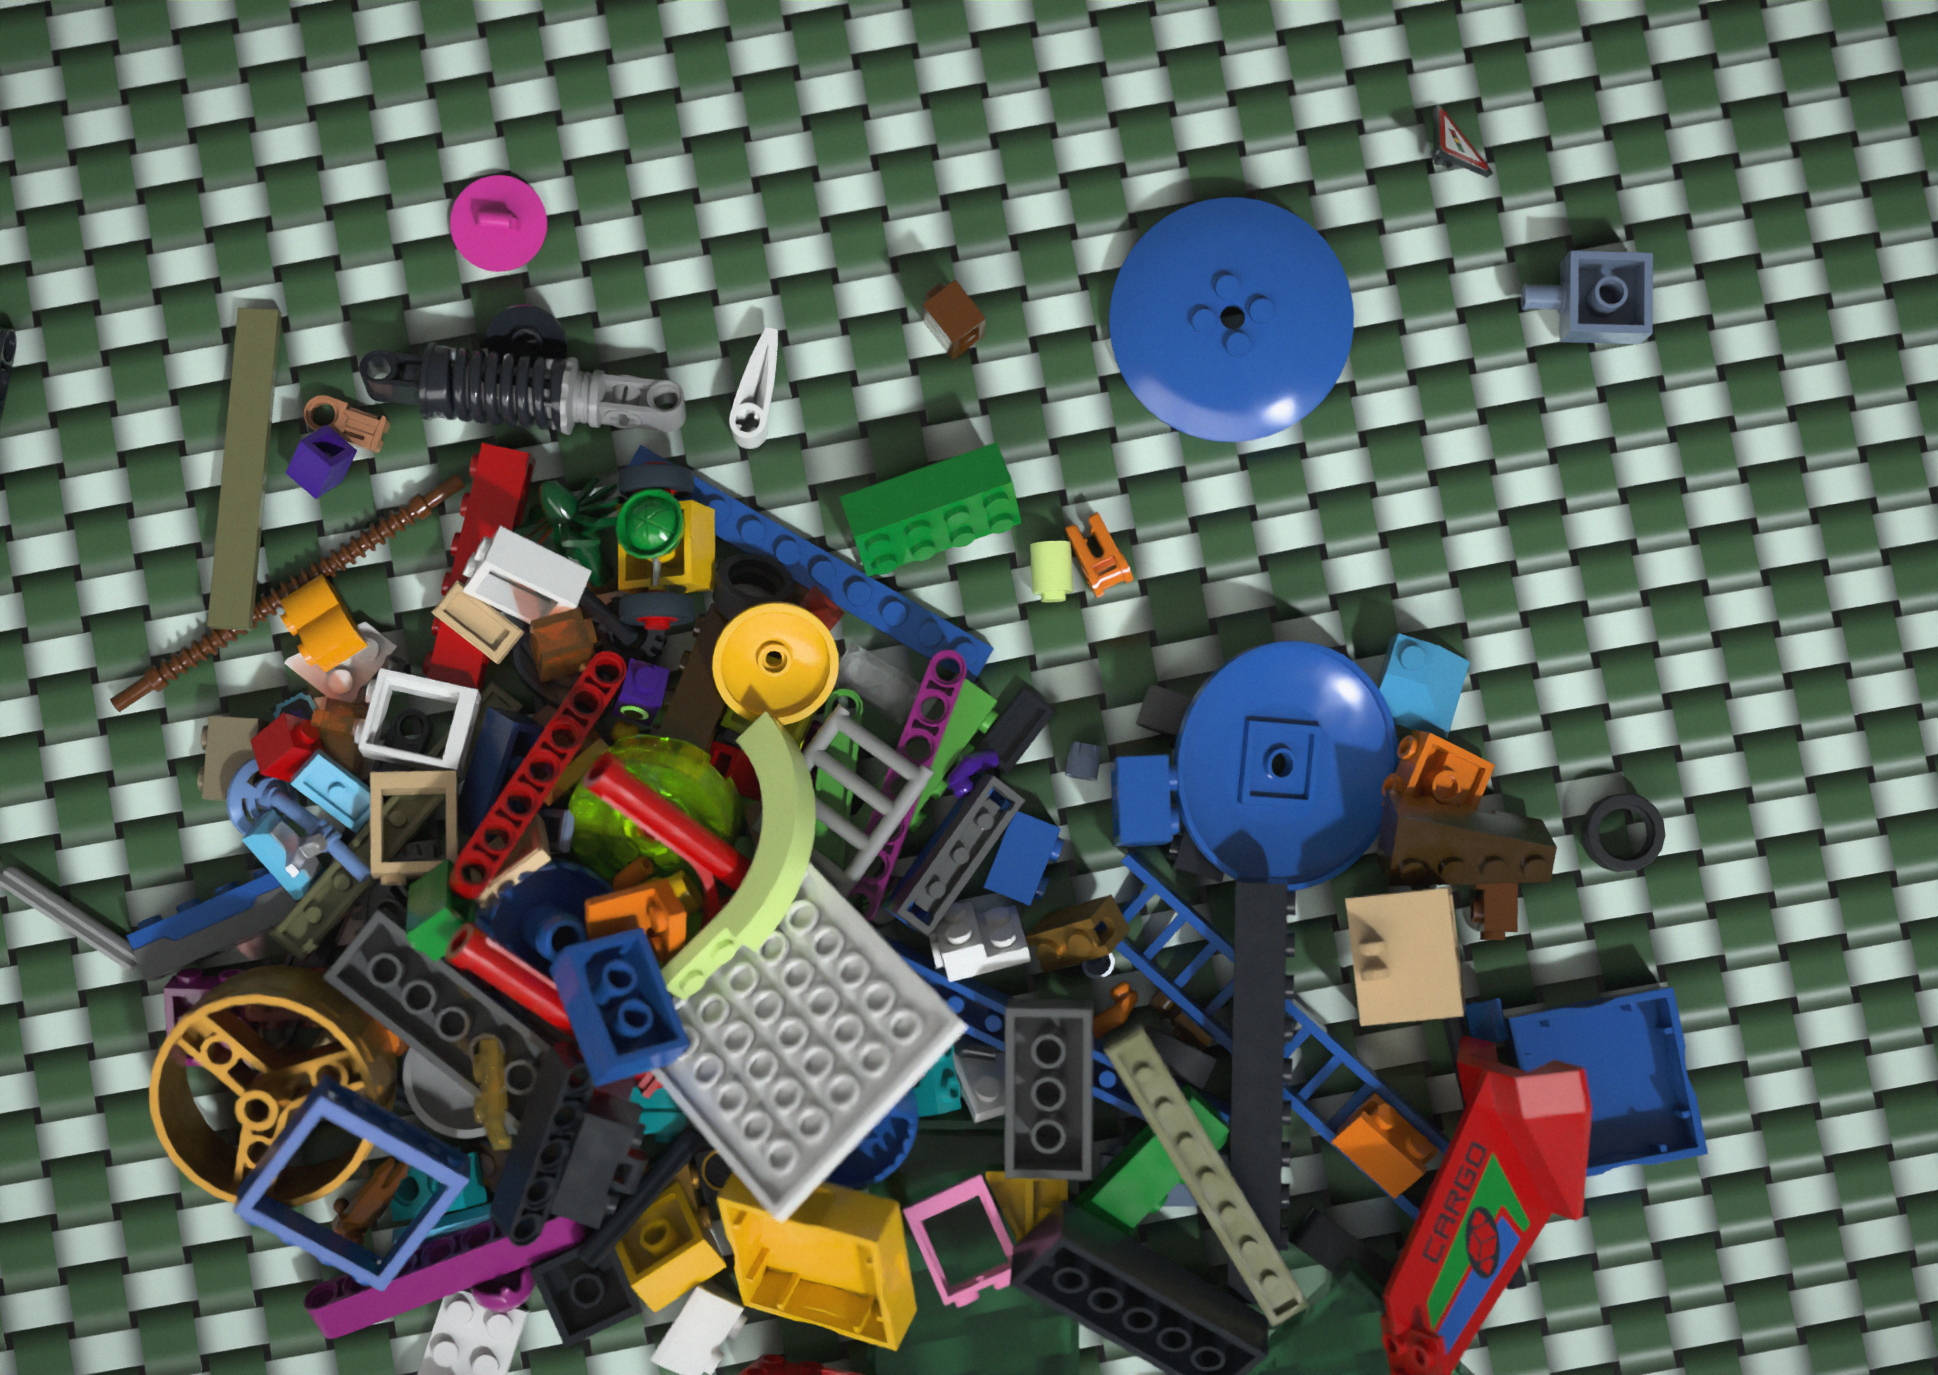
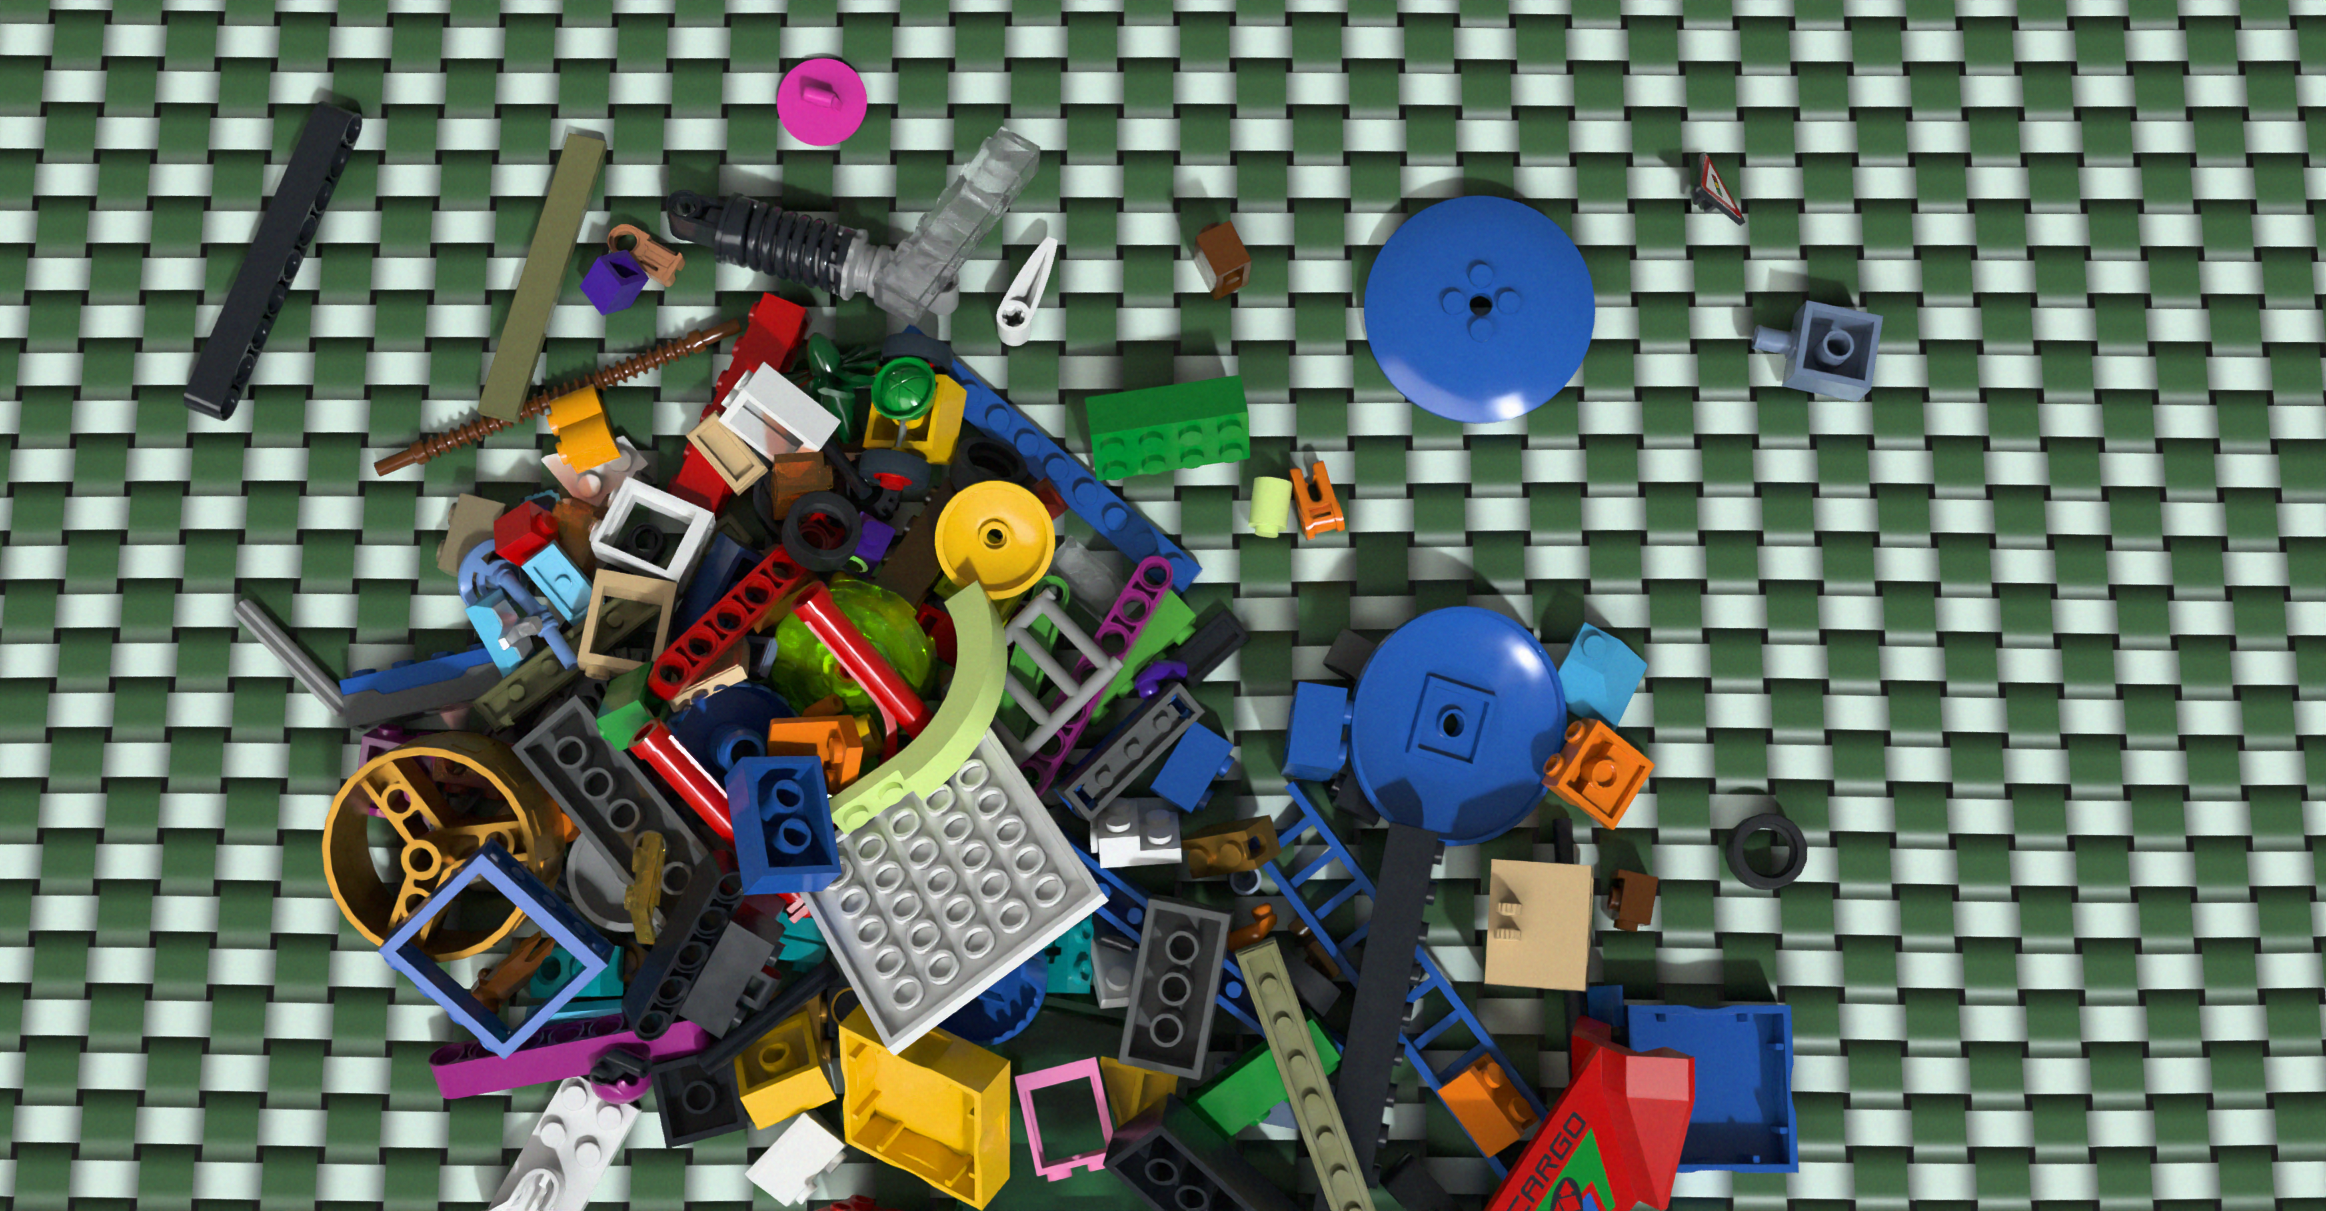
camera: 10 degrees right, 5 degrees down
black dish [486,304,568,365] -> none
sand blue hose [1065,742,1101,781] -> none
dark brown wedge [1376,789,1557,886] -> none
none -> black arm [589,1047,652,1086]
none -> black tyre [781,491,863,571]
none -> clear brick [872,126,1040,326]

